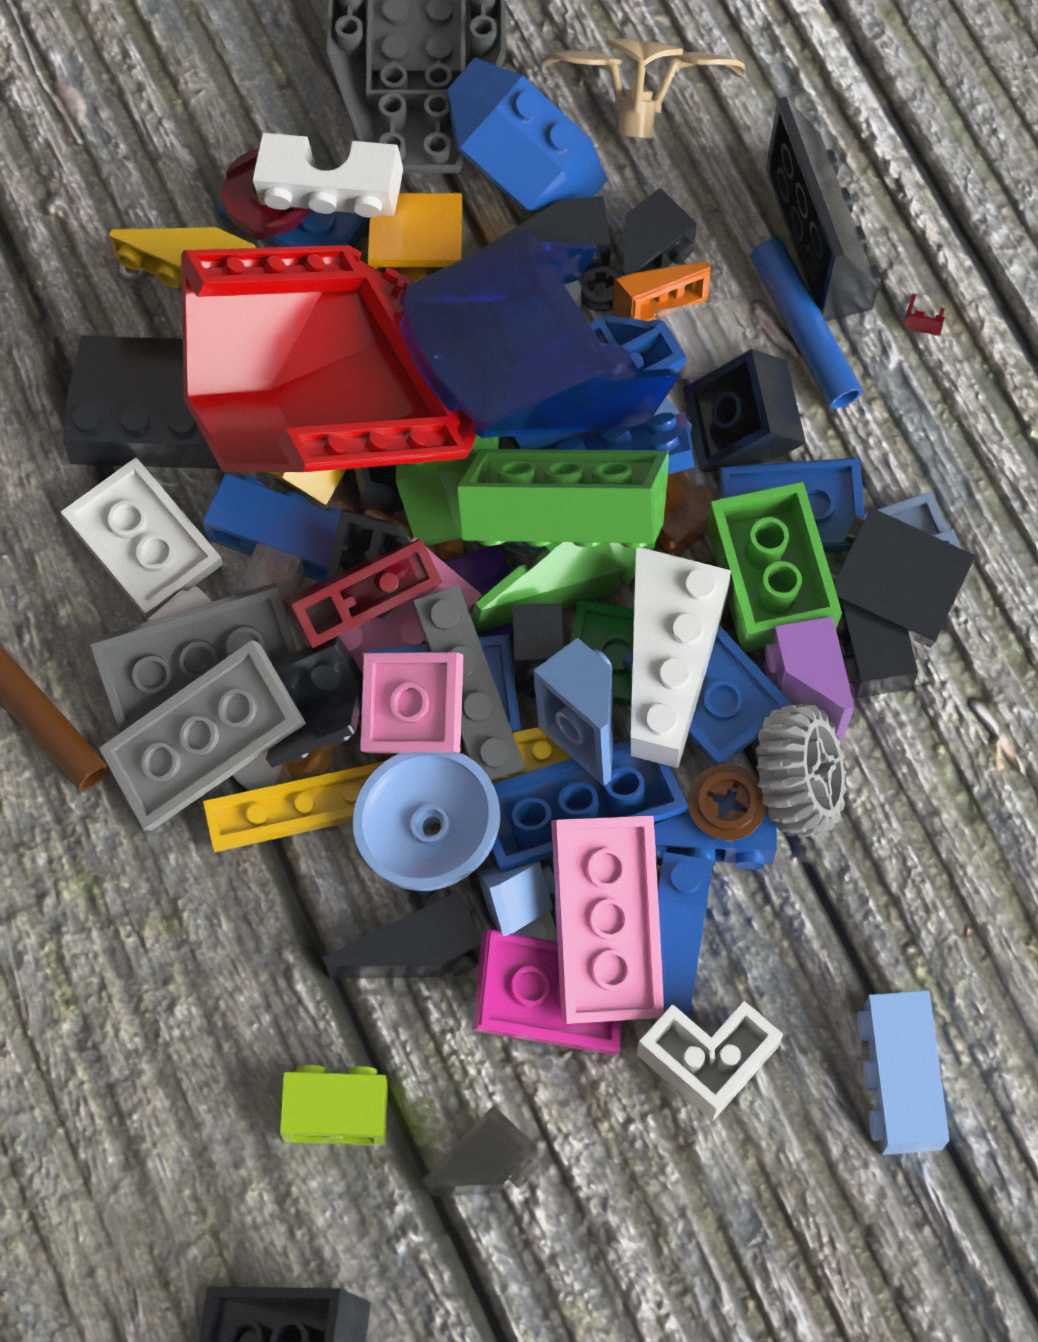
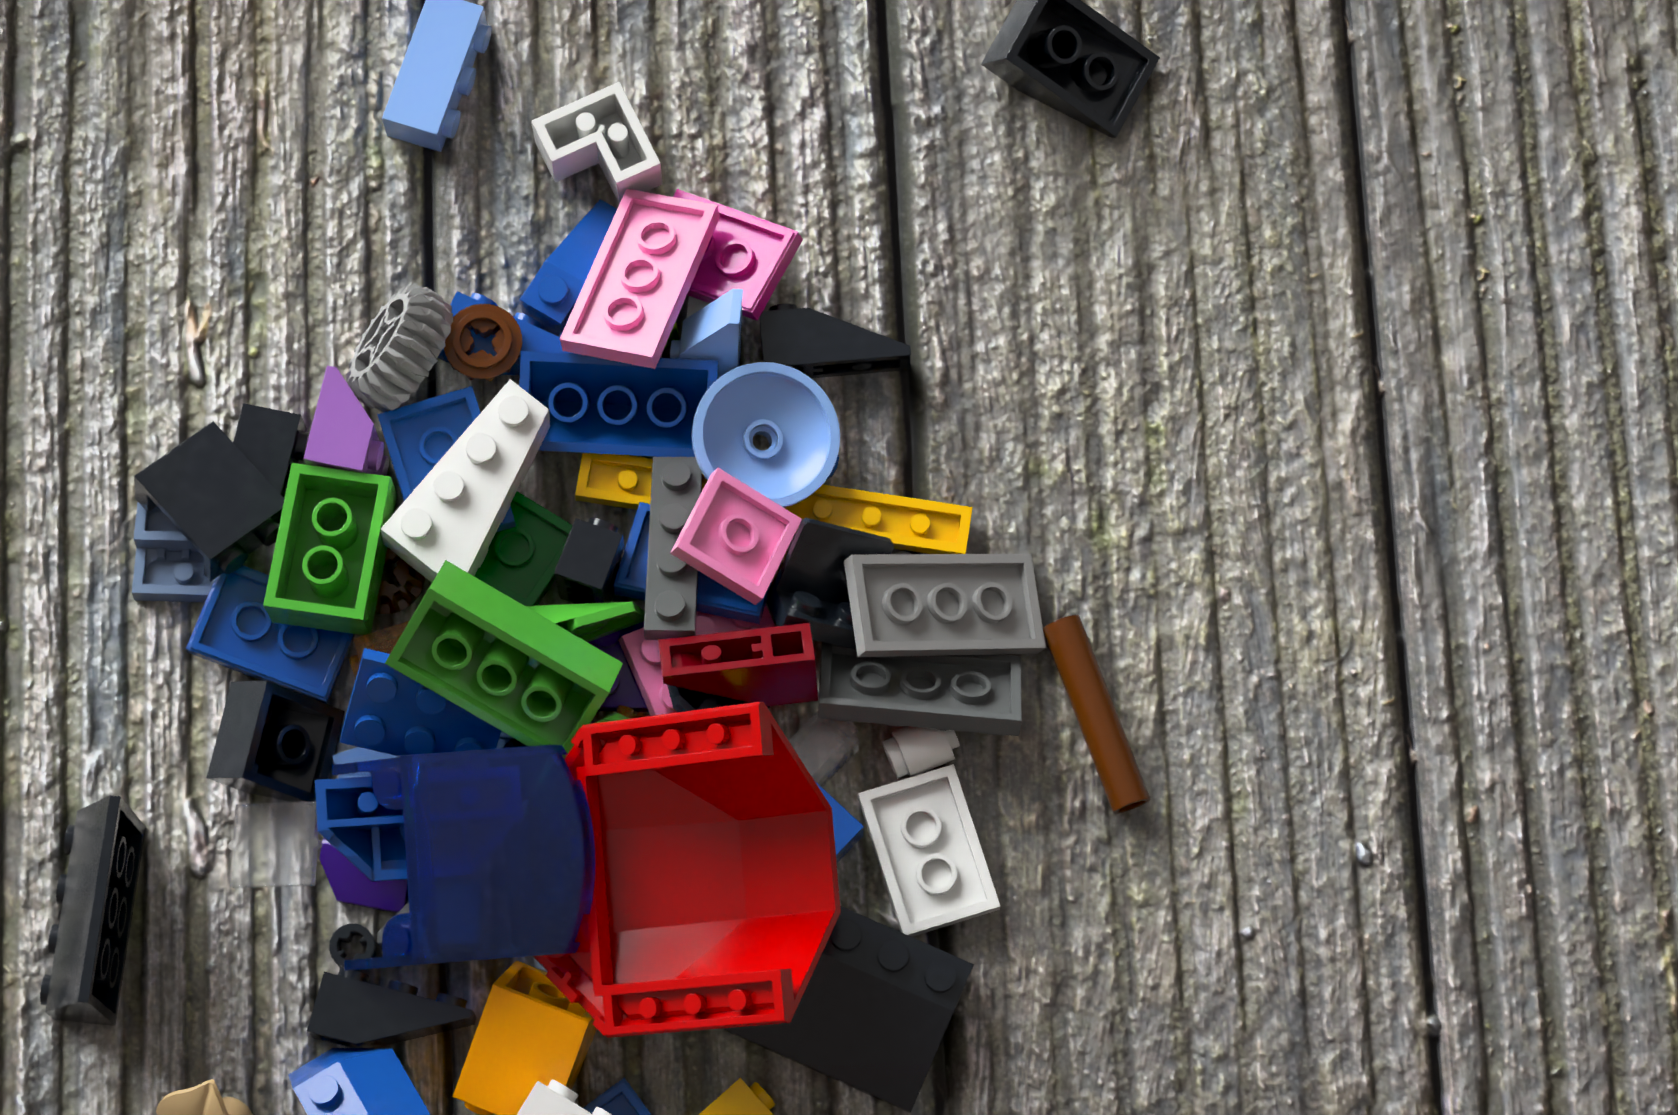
camera: 160 degrees left, 5 degrees up
lime brick [280,1065,388,1146] -> none
clear smoke slope [423,1105,539,1196] -> none
medium blue slope [533,638,614,786] -> none
orange slope [613,261,711,322] -> none
black slope [622,187,697,276] -> none
blue piece [750,238,863,409] -> none
dark red piece [904,293,945,336] -> none

